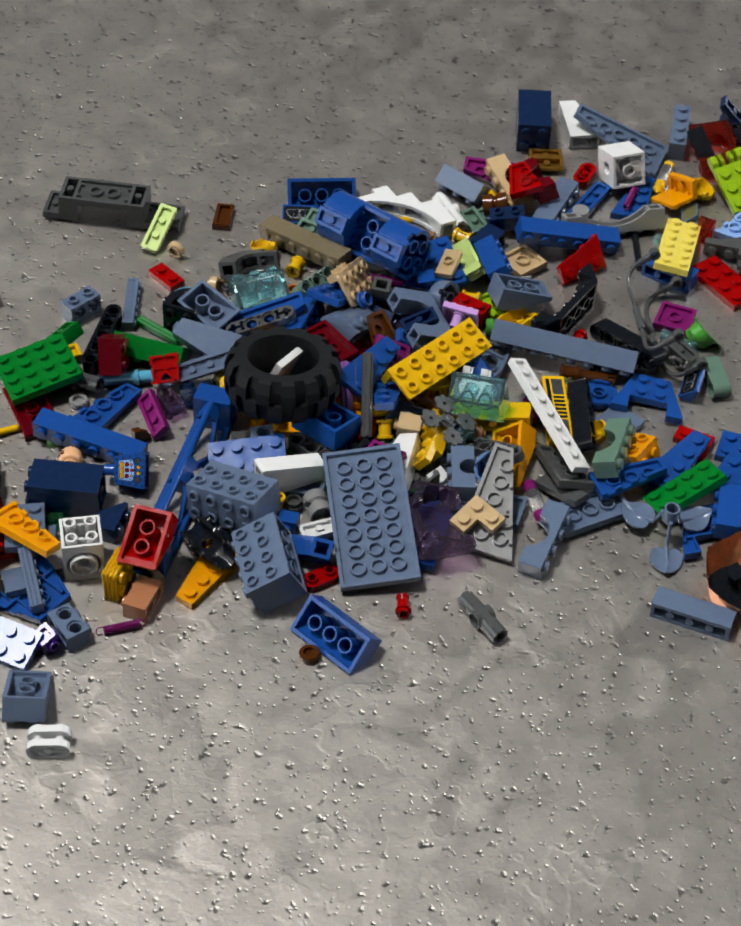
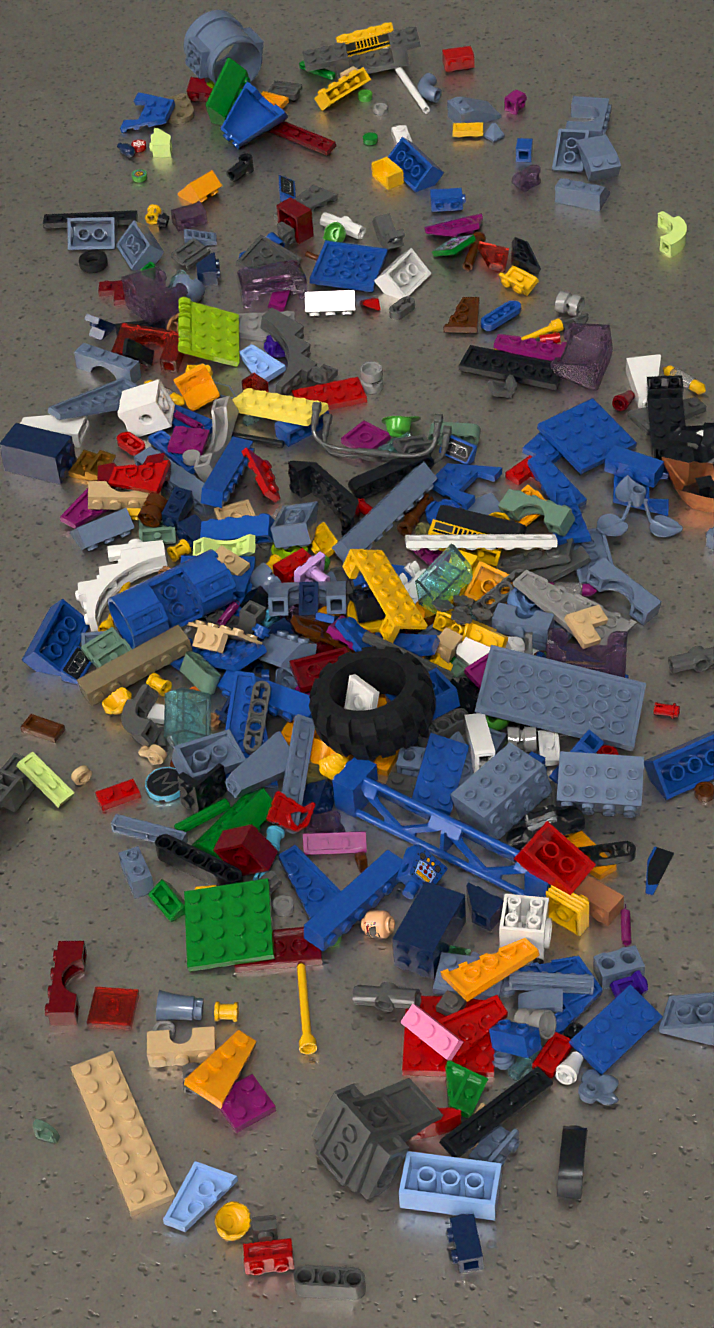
camera: 65 degrees left, 0 degrees up
green plate [642,459,728,520] -> none
none -> magenta plate [167,426,210,456]
none -> black beam [578,841,636,867]
none -> black sticker [645,847,674,895]

